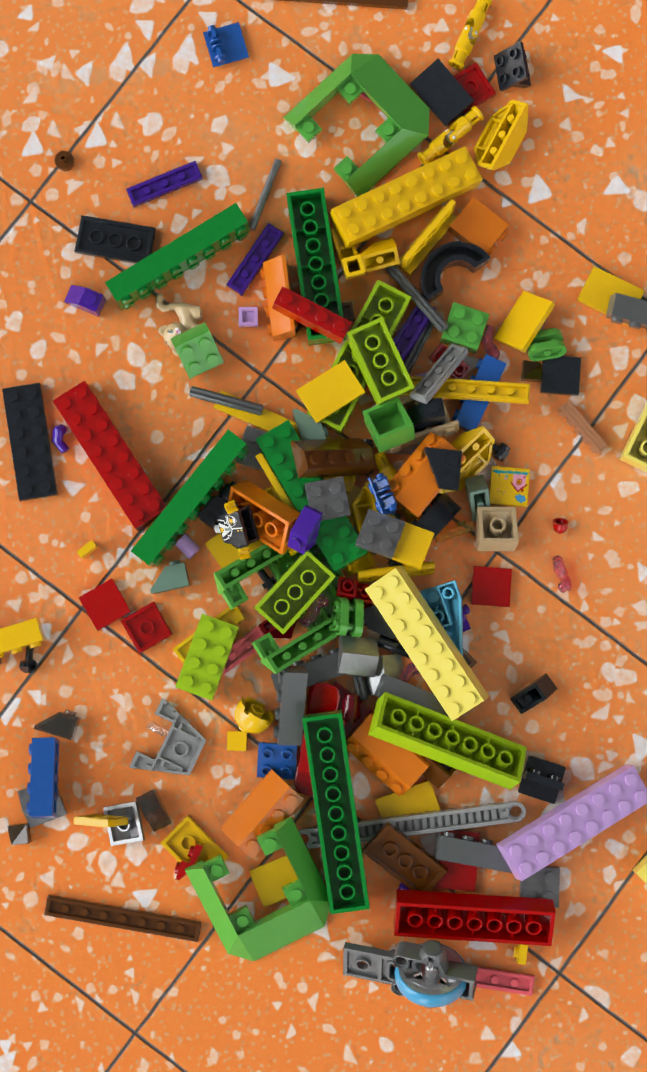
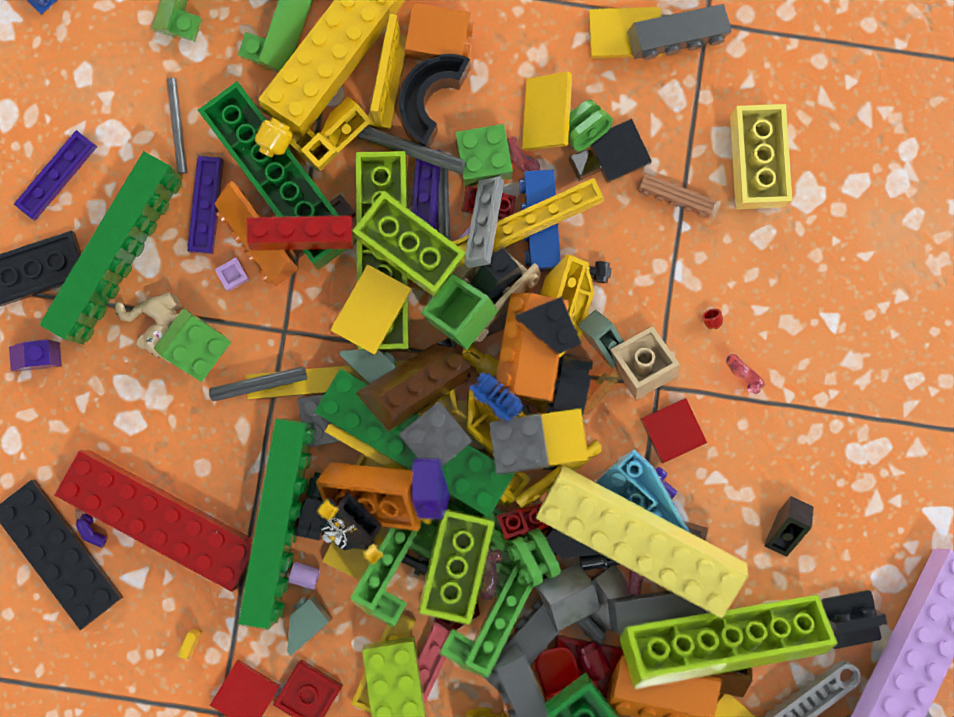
camera: 30 degrees left, 0 degrees up
yellow tile [489,466,530,507] -> none
none -> yellow head [255,117,293,157]

